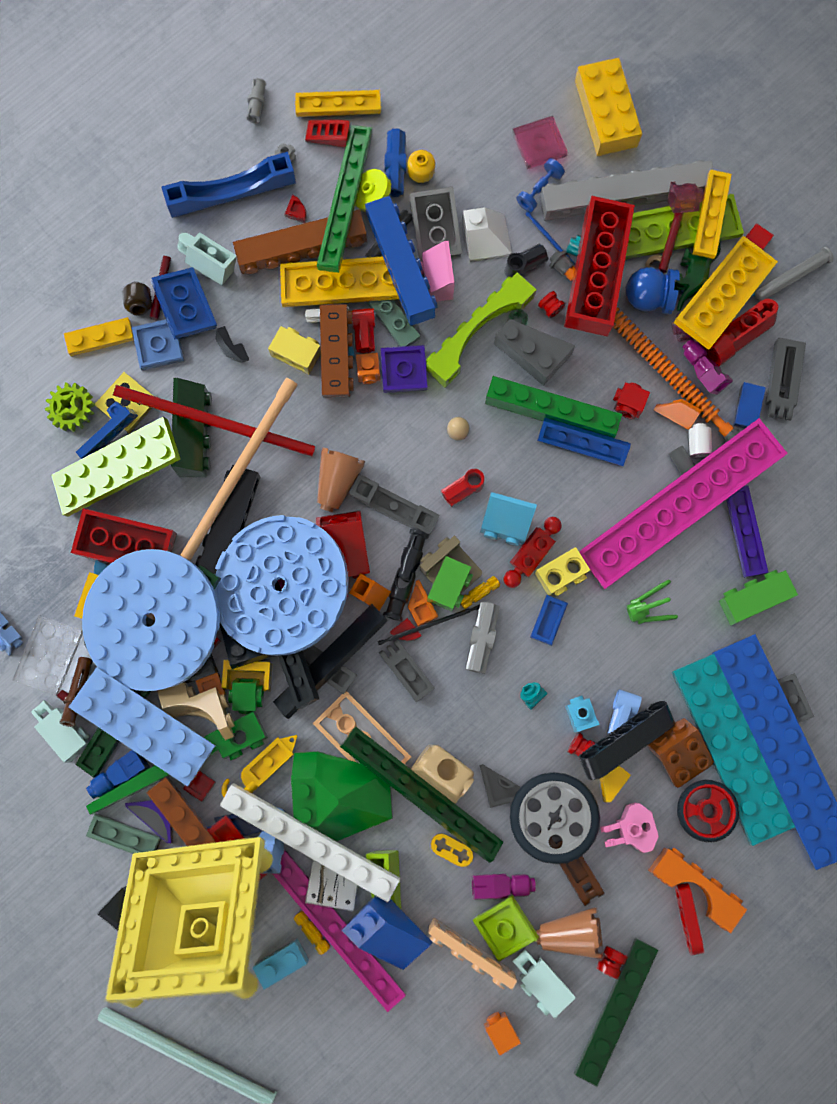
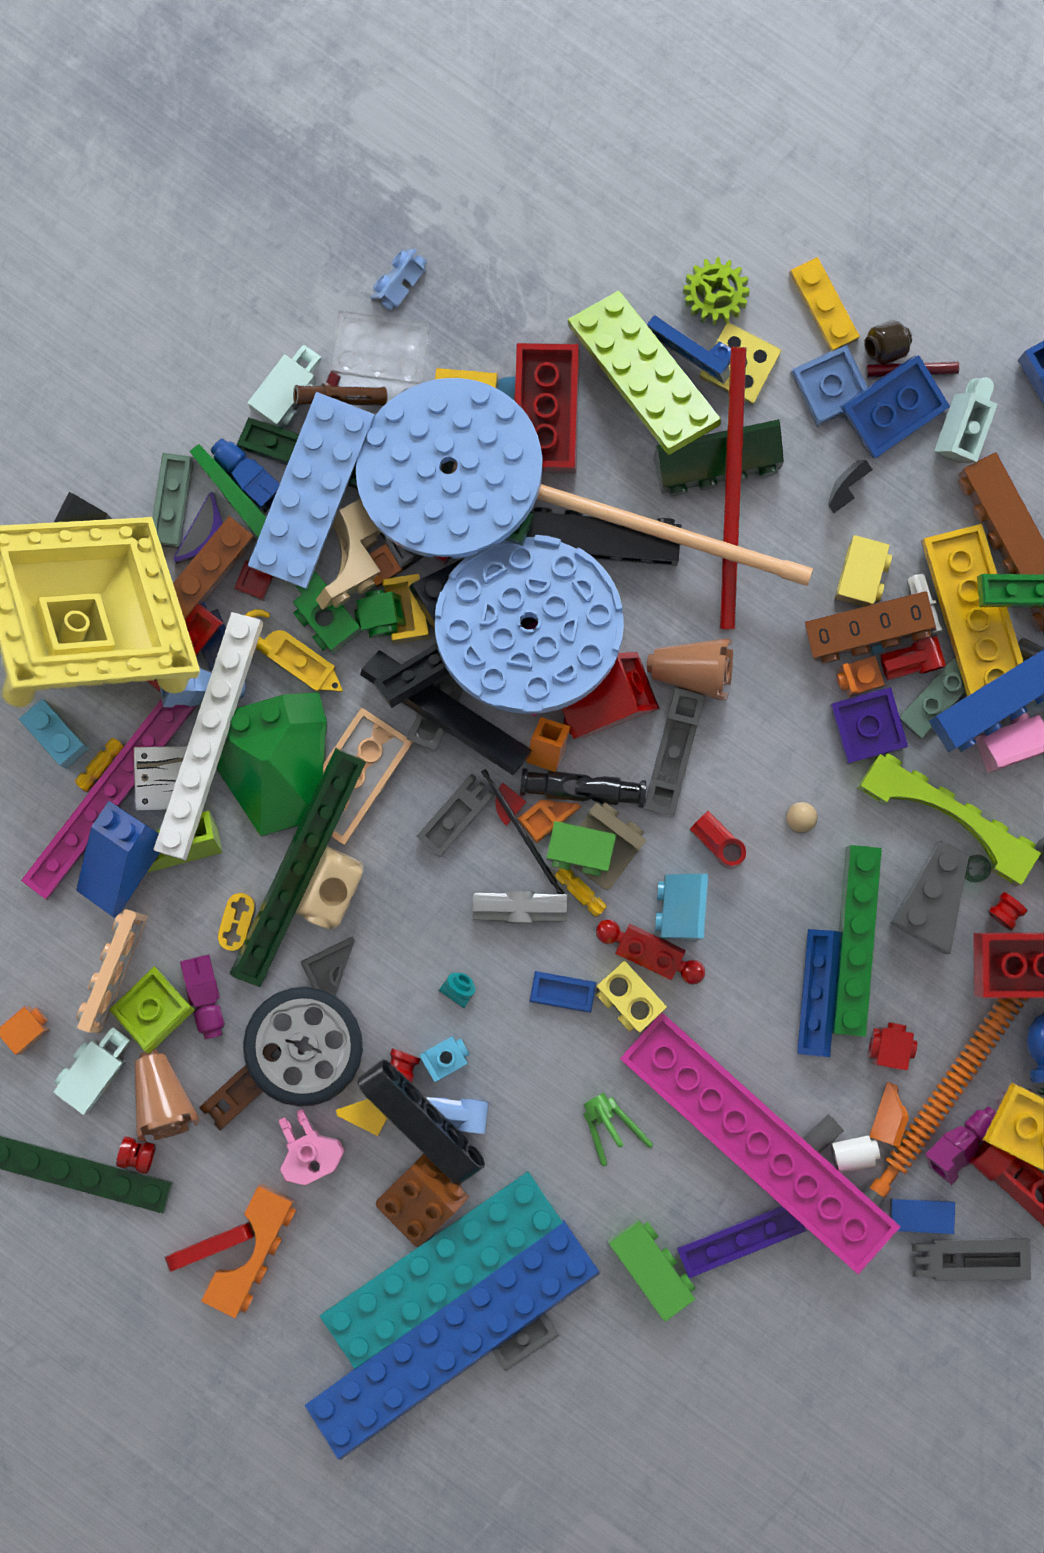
camera: 80 degrees right, 5 degrees up
red wheel [677,780,739,842] -> none

